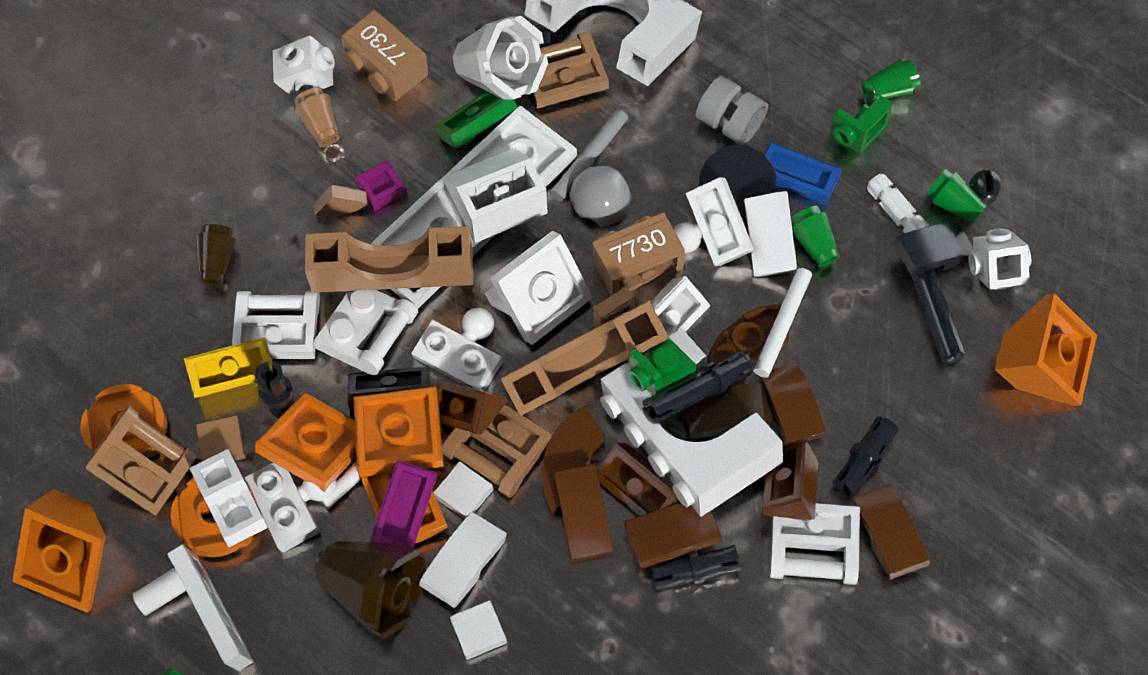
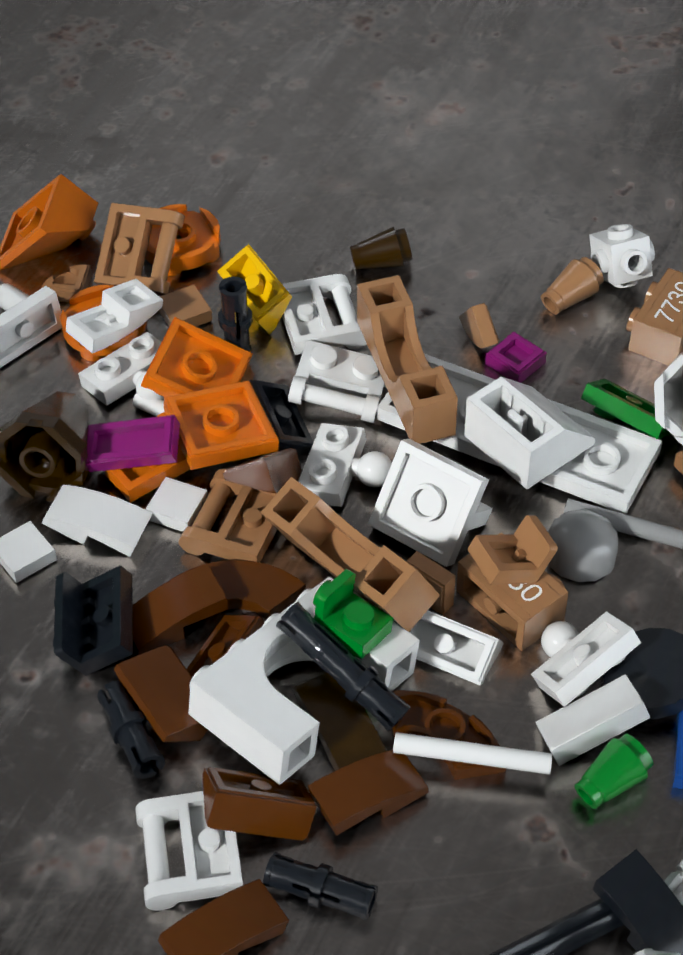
camera: 75 degrees right, 15 degrees down
none -> medium nougat tile [41,265,92,302]
none -> black bracket [53,565,133,676]
none -> medium nougat bracket [467,515,558,585]

